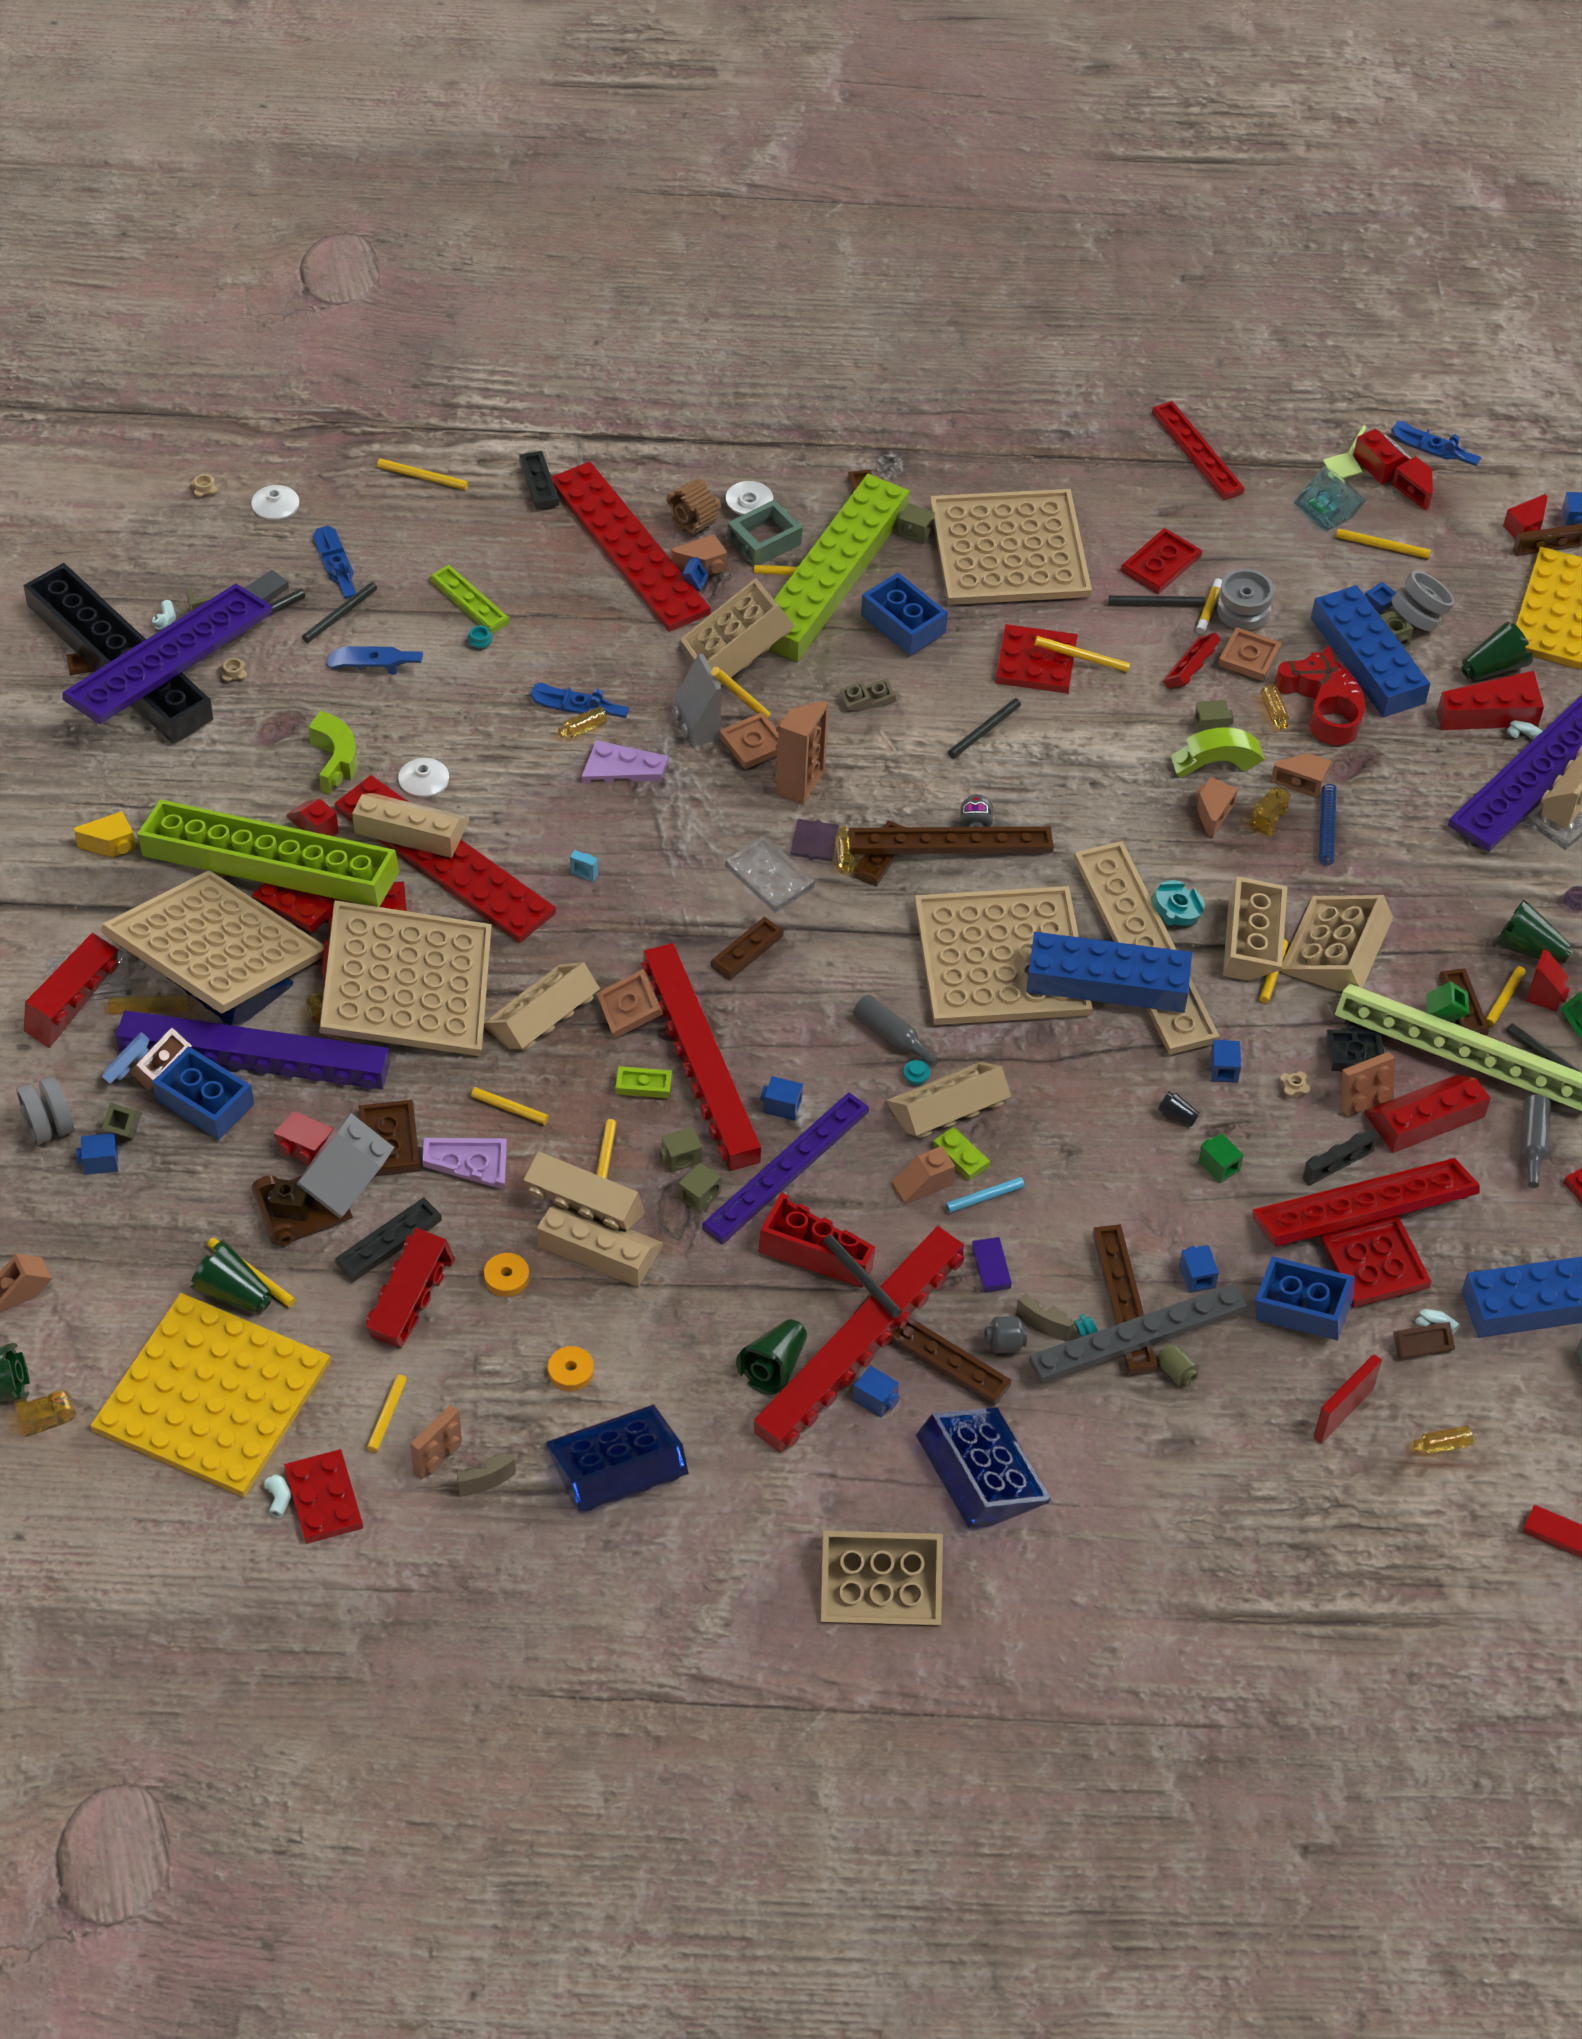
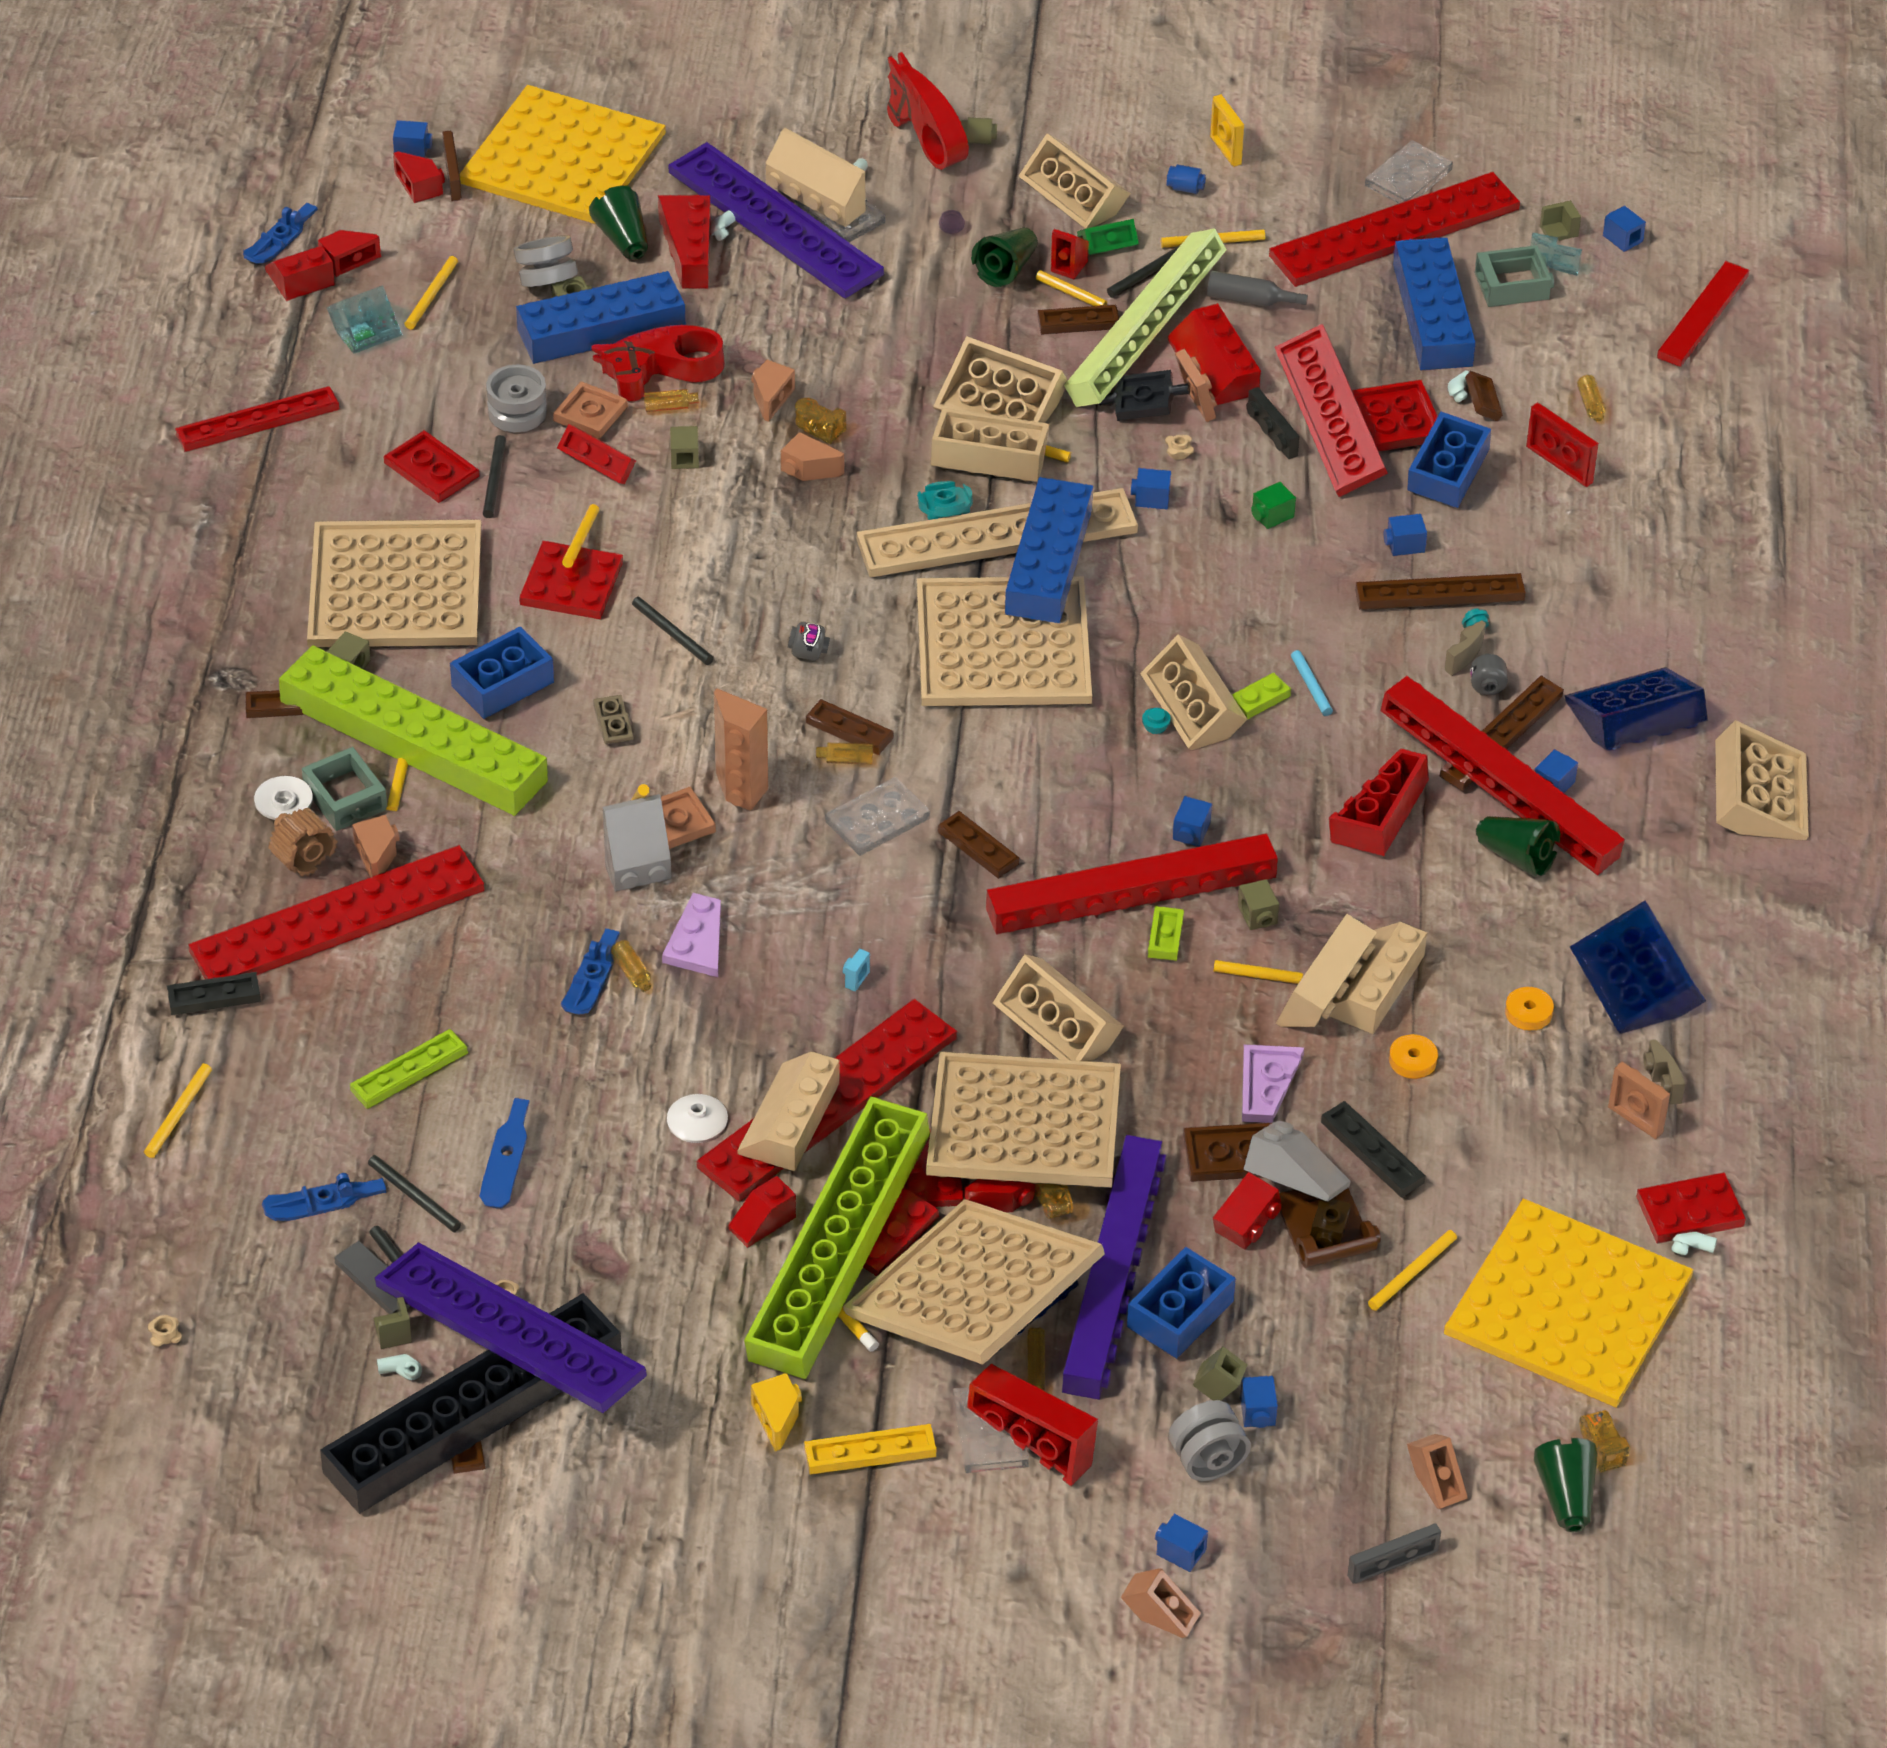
camera: 85 degrees left, 5 degrees down
light blue plate [102,1032,149,1084] -> none
nougat slope [129,1028,192,1091] -> none
dark green cone [190,1241,272,1314] -> none
white dish [251,485,299,521] -> none
lime arch [308,710,357,794] -> none
red wedge [365,1227,455,1348] -> none
yellow bar [367,1374,407,1453] -> none
teal plate [468,625,492,648] -> none
yellow bar [471,1087,549,1125] -> none
nougat plate [596,969,663,1038] -> none
olive brick [678,1163,721,1214] -> none
tan slope [680,578,795,686] -> none
blue plate [682,557,709,592] -> none
dark purple tile [702,1092,869,1245] -> none
clear purple piece [790,819,839,862] -> none
pearl dark grey bar [823,1234,902,1318] -> none
reddish brown plate [848,826,1054,854] -> none
dark grey piece [853,995,939,1066] -> none
nougat slope [892,1146,955,1205] -> none
dark purple tile [972,1237,1012,1292] -> none
dark grey plate [1029,1283,1247,1384] -> none
olive brick [1157,1344,1199,1386] -> none
black cone [1158,1091,1200,1126] -> none
lime arch [1171,727,1265,778] -> none
yellow bar [1196,578,1222,634] -> none
blue piece [1319,784,1337,865] -> none
yellowish green piece [1323,425,1366,481] -> none
blue plate [1365,582,1396,613] -> none
green brick [1426,981,1469,1023] -> none
none -> yellow plate [804,1424,937,1475]

